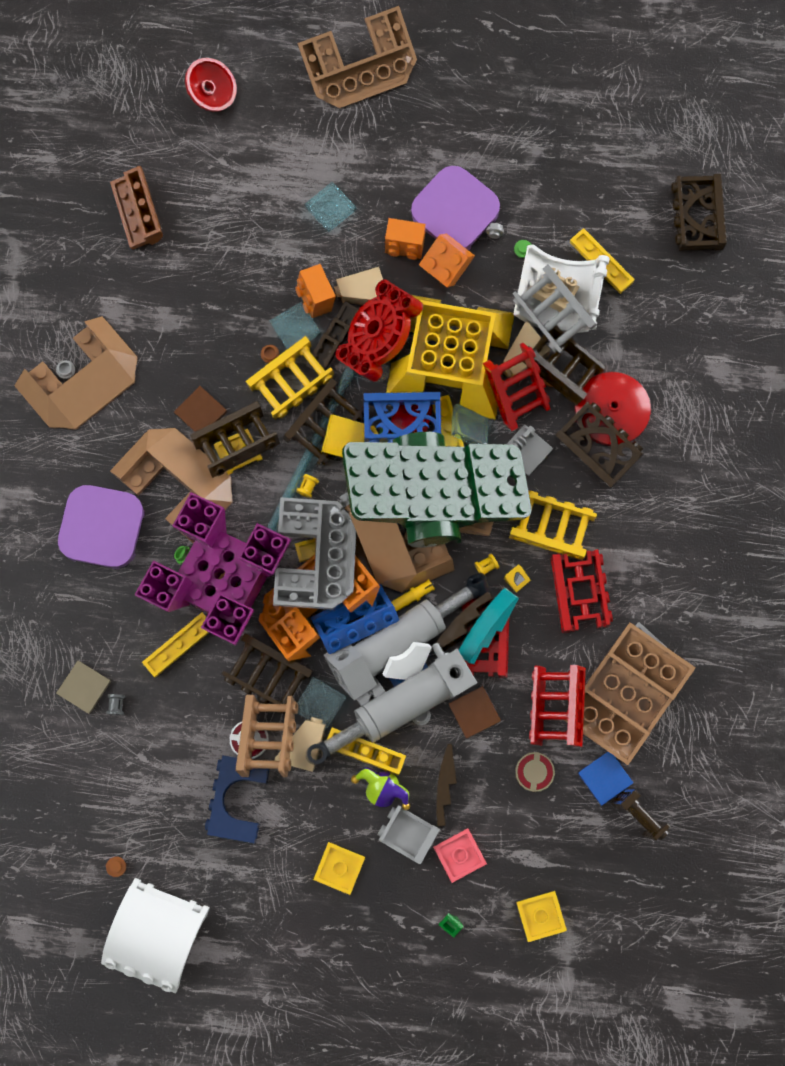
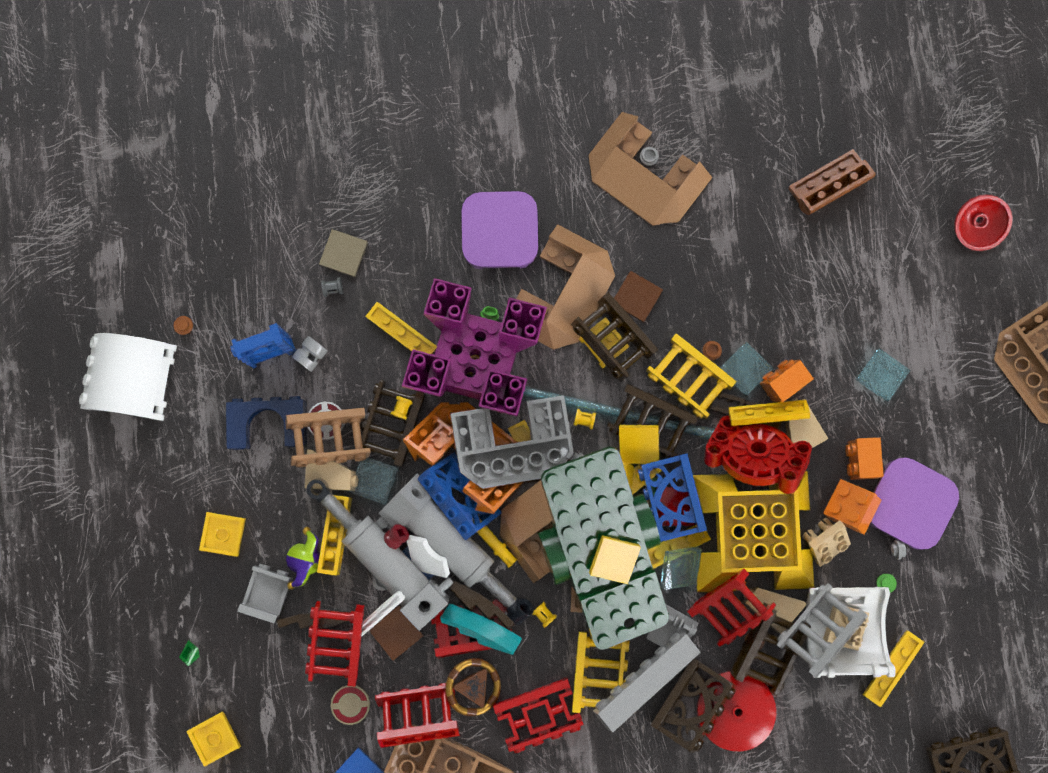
camera: 80 degrees right, 5 degrees up
coral tile [433,828,487,883] -> none
yellow slope [504,564,531,593] -> none
none -> blue fence [230,323,296,369]
none -> light grey wheel [291,336,328,372]
none -> red fence [305,601,365,687]
none -> white axle [362,591,405,636]
none -> dark red wheel [384,524,409,549]
none -> yellow bush [390,396,413,420]
none -> piece [445,658,501,716]
none -> yellow tile [589,535,641,584]
none -> light grey brick [593,633,701,732]
none -> yellow plate [729,400,810,426]
none -> tan plate [803,518,851,567]

